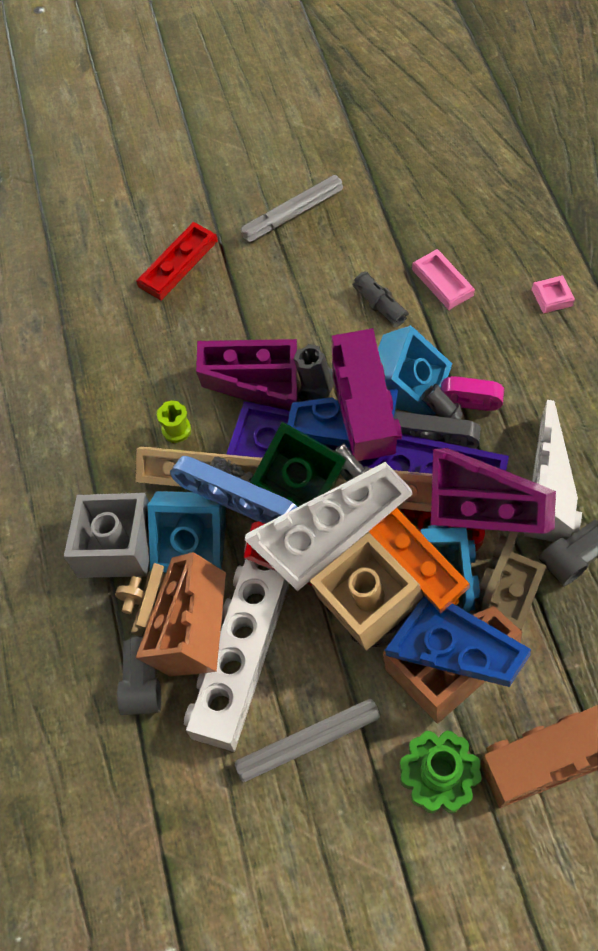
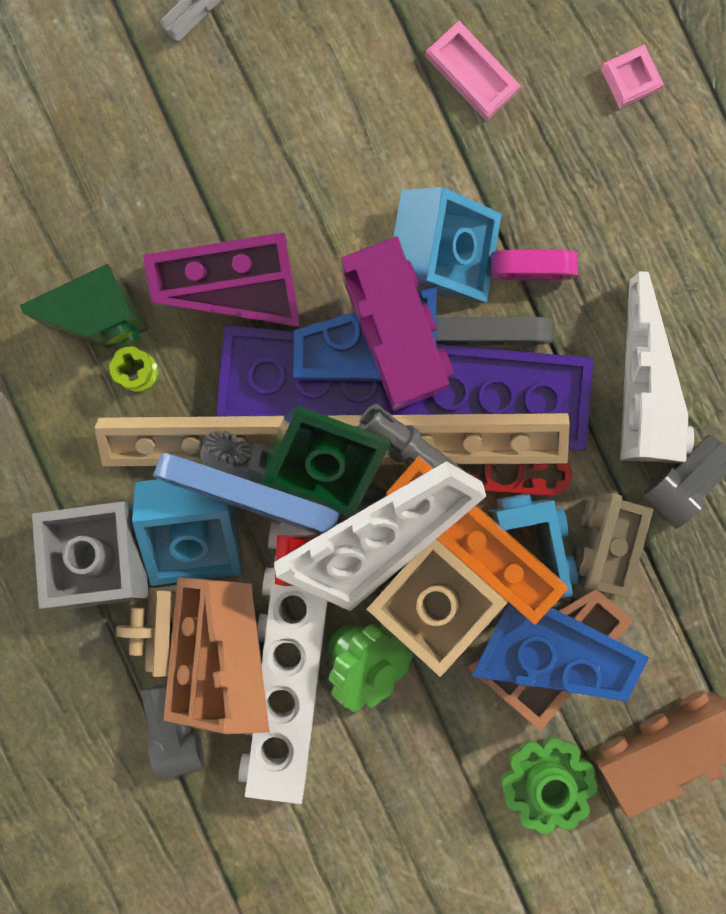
camera: 15 degrees left, 25 degrees up
red tile [136,222,218,301] -> none
light grey axle [235,699,380,782] -> none
dark grey piece [294,344,334,401] -> none
dark grey pin [352,271,409,327] -> none
dark grey pin [421,384,463,419] -> none
magenta wedge [431,448,556,534] -> none
none -> dark green slope [20,264,149,351]
none -> bright green plant [328,624,413,712]

